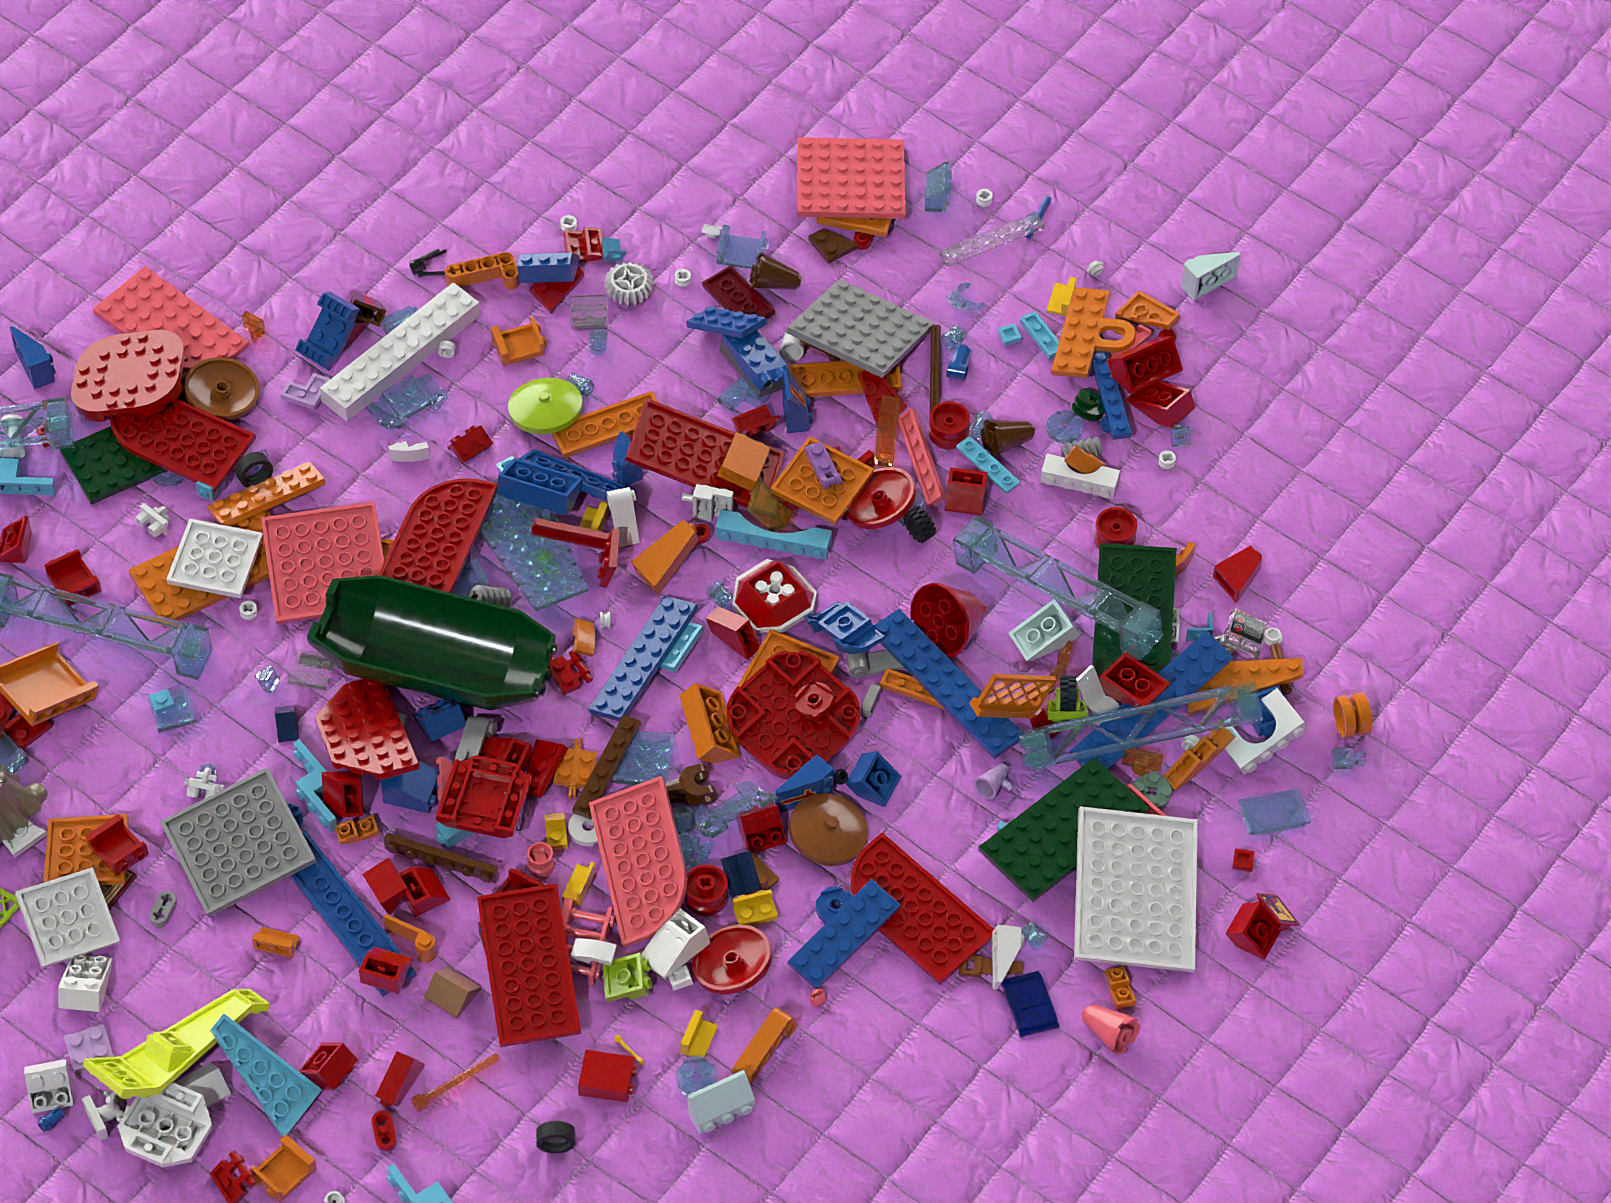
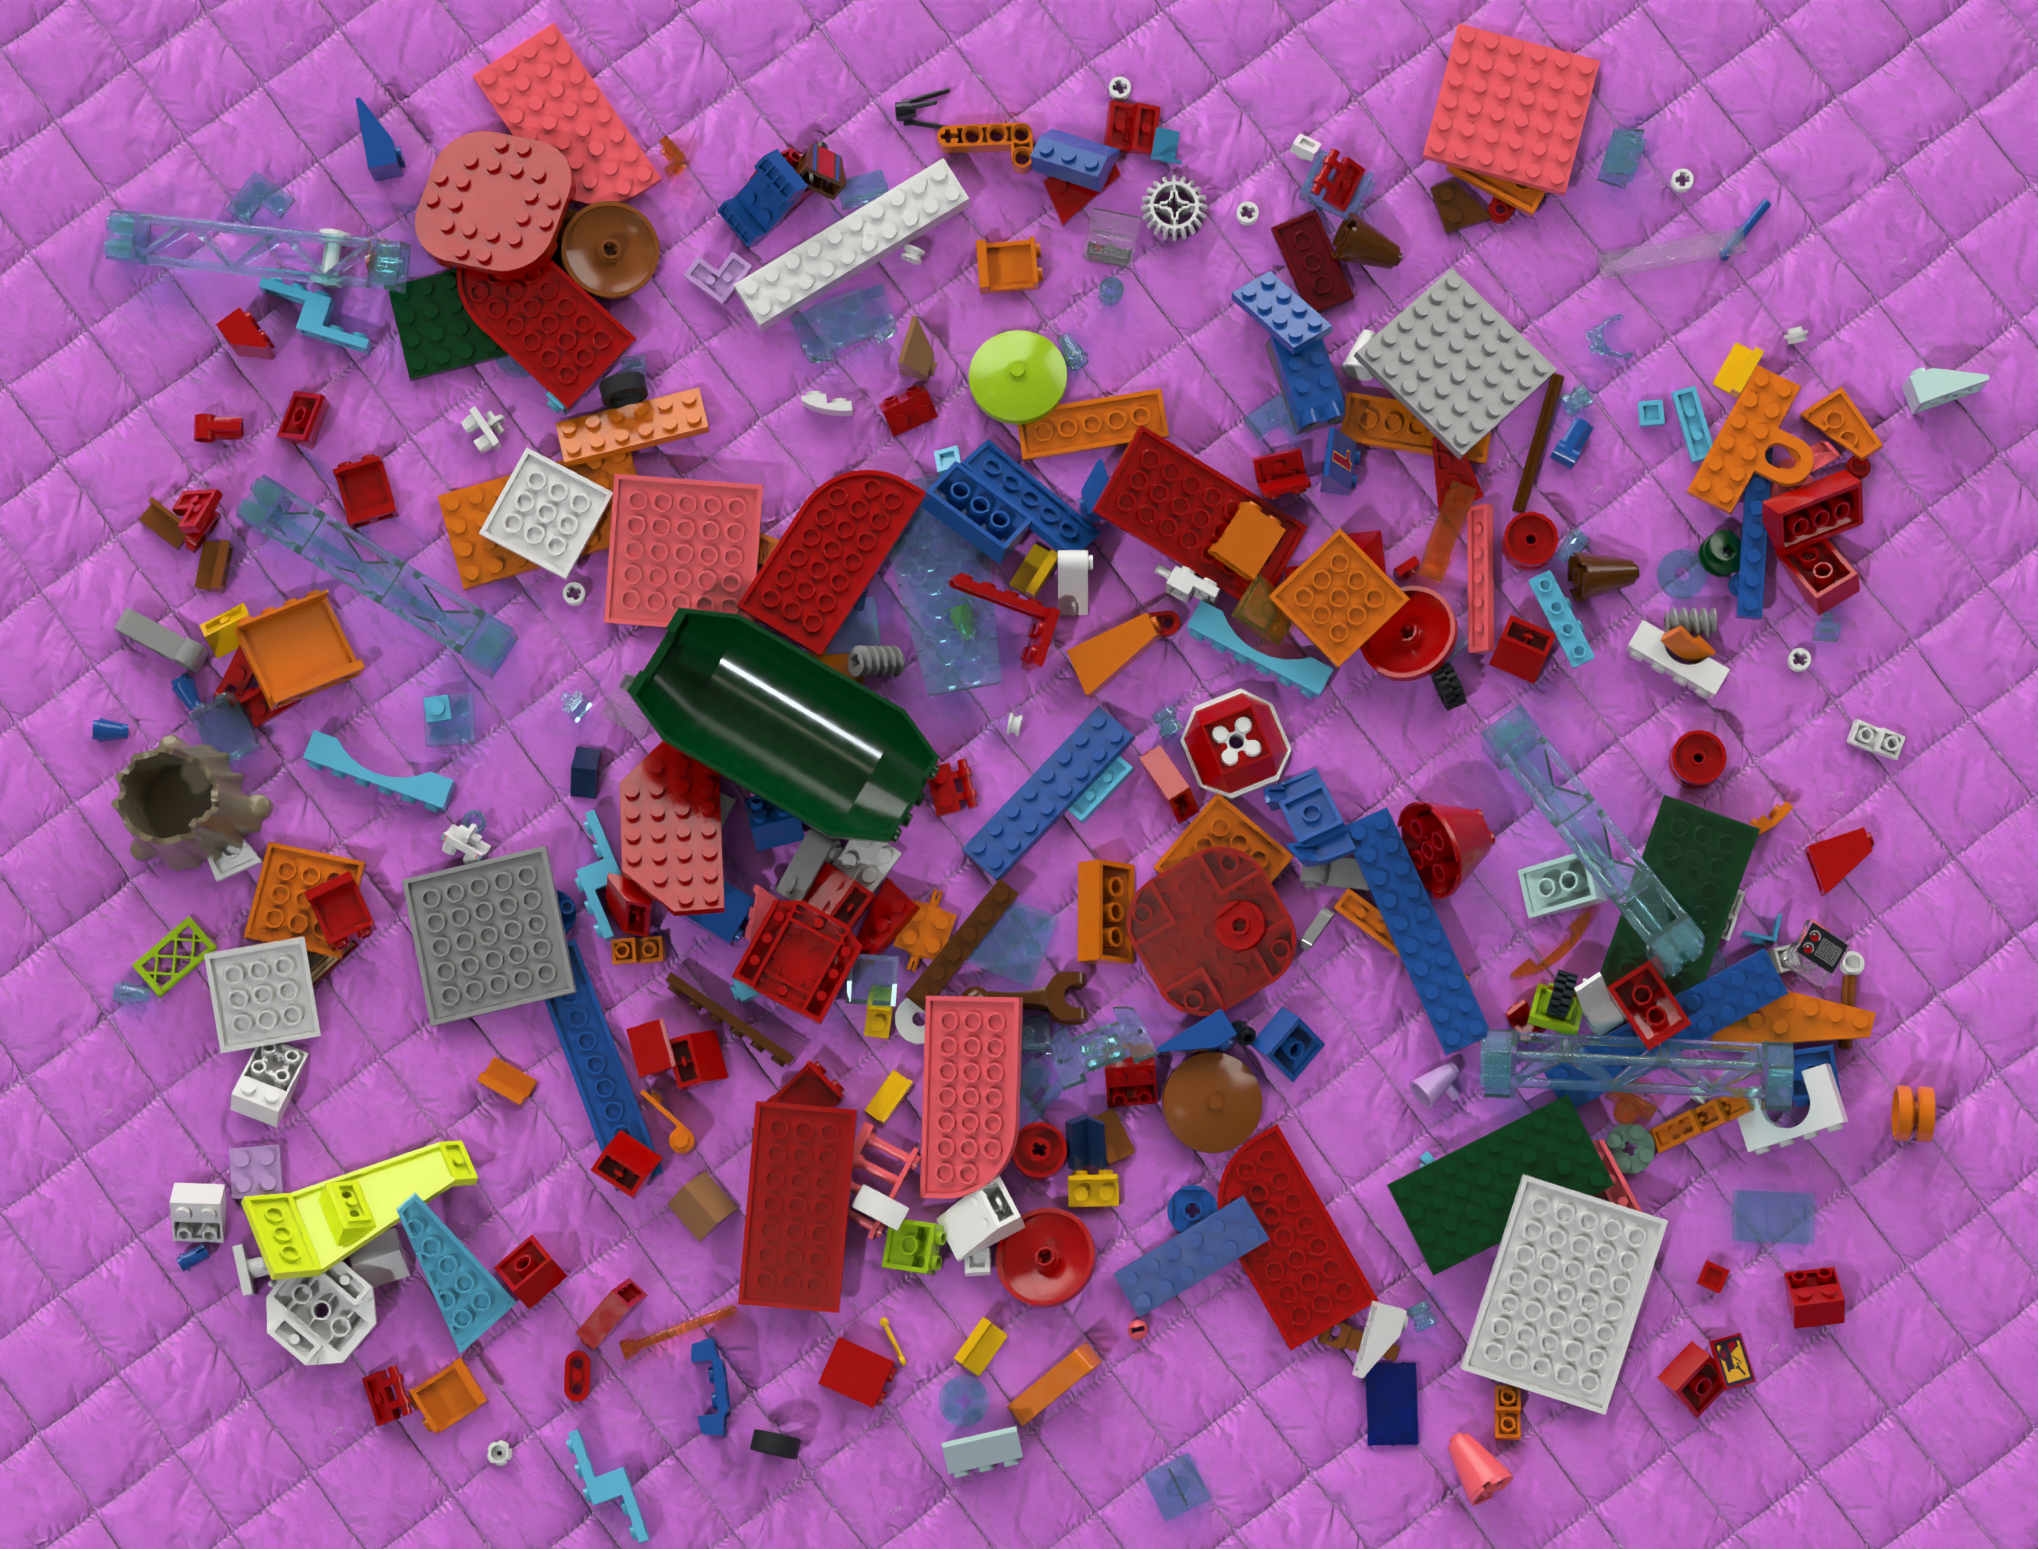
camera: 20 degrees right, 25 degrees up
light grey beam [149,891,177,928] -> none
coral wheel [527,842,554,879] -> none
orange slope [572,618,595,657] -> none
medium lavender plate [804,441,842,489] -> none
orange fence [969,674,1057,719] -> none
clear light blue plate [1331,748,1367,769] -> none
none -> medium azure arch [303,730,456,813]
none -> blue plate [691,1338,731,1437]
none -> white plate [832,840,902,893]
none -> clear light blue slope [845,954,899,1007]
none -> medium nougat slope [898,316,938,382]
none -> clear light blue slope [1143,1453,1211,1521]
none -> red plate [1310,148,1366,212]
none -> red slope [1784,1267,1845,1329]
none -> white slope [1846,719,1905,760]

